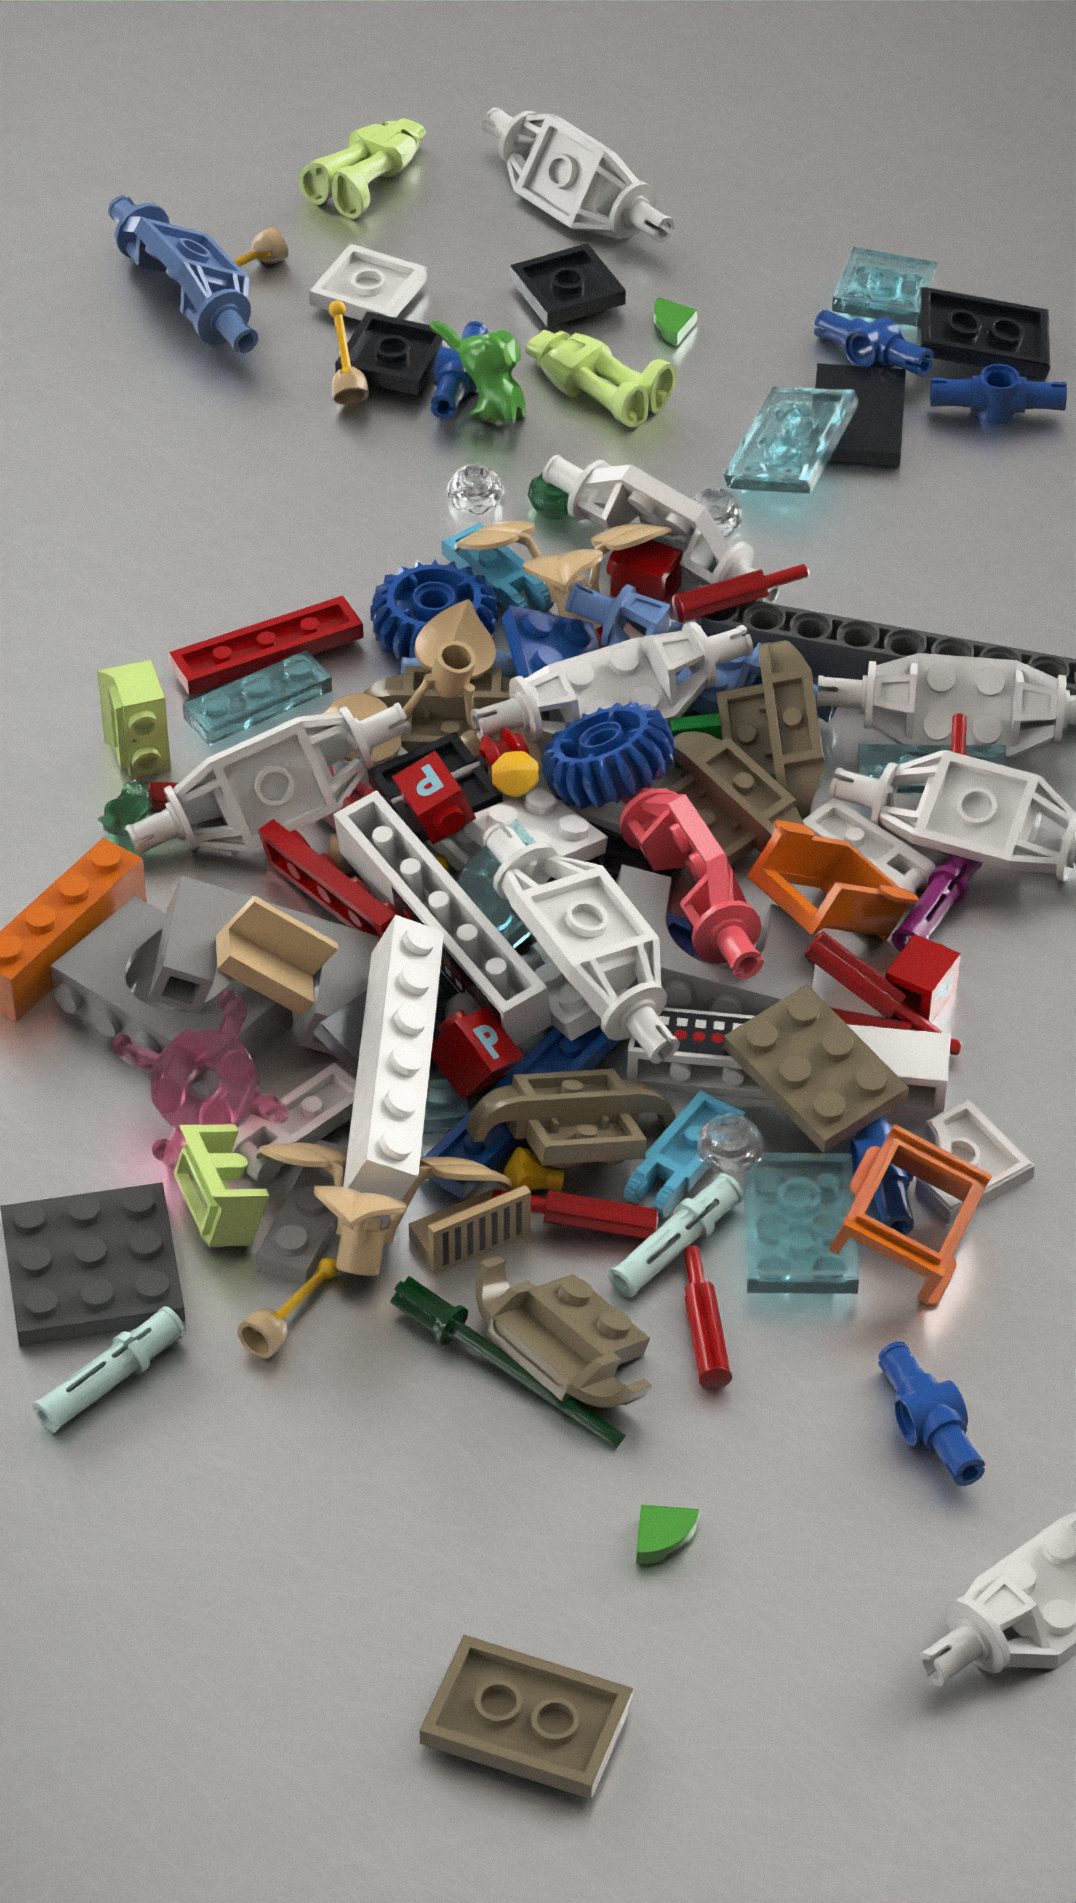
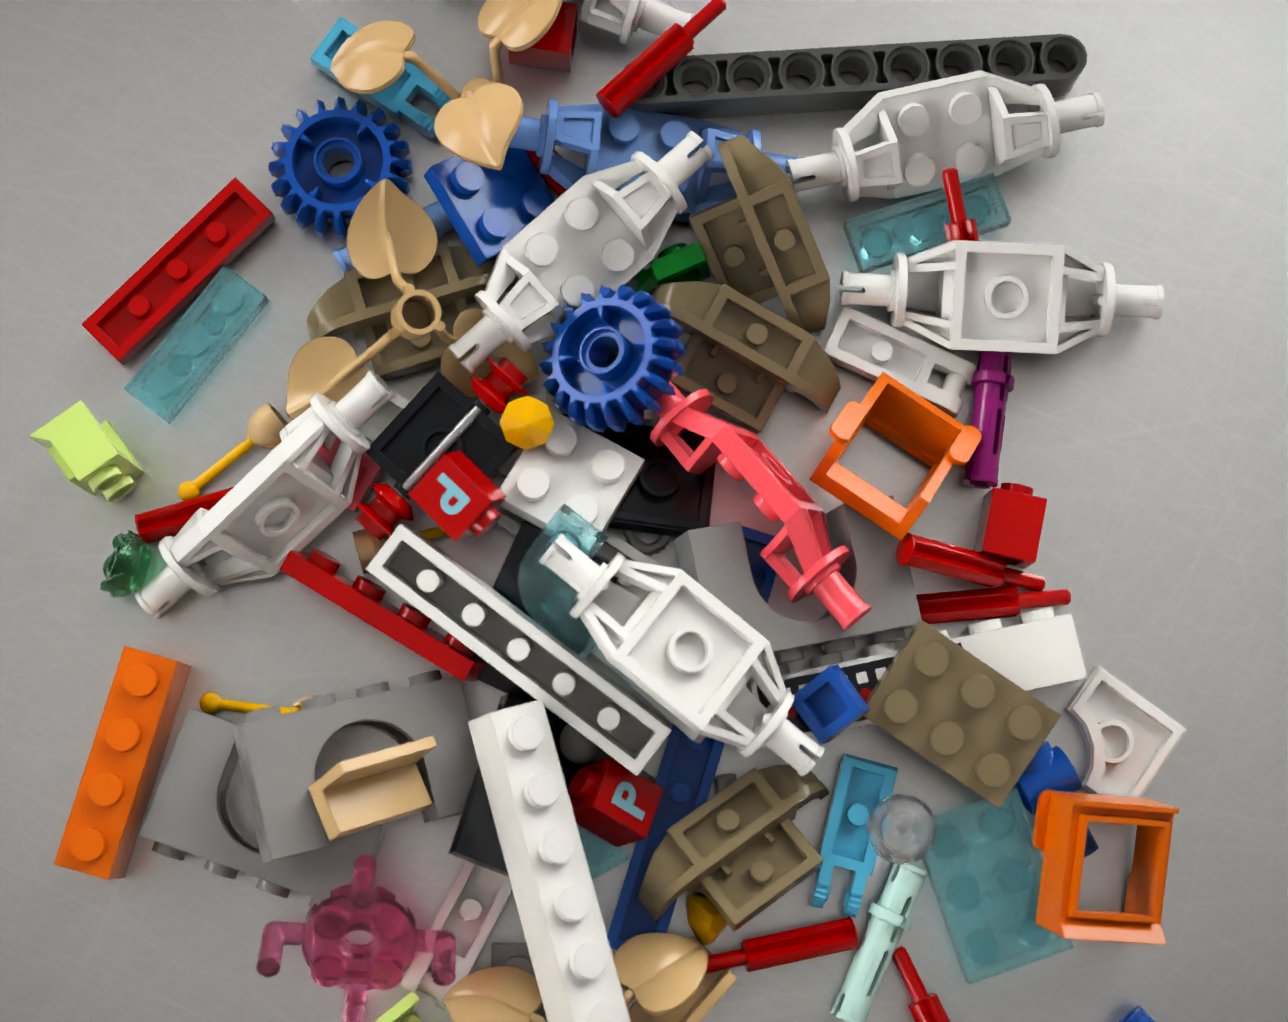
camera: 25 degrees left, 35 degrees up
none -> blue plate [792,664,870,744]

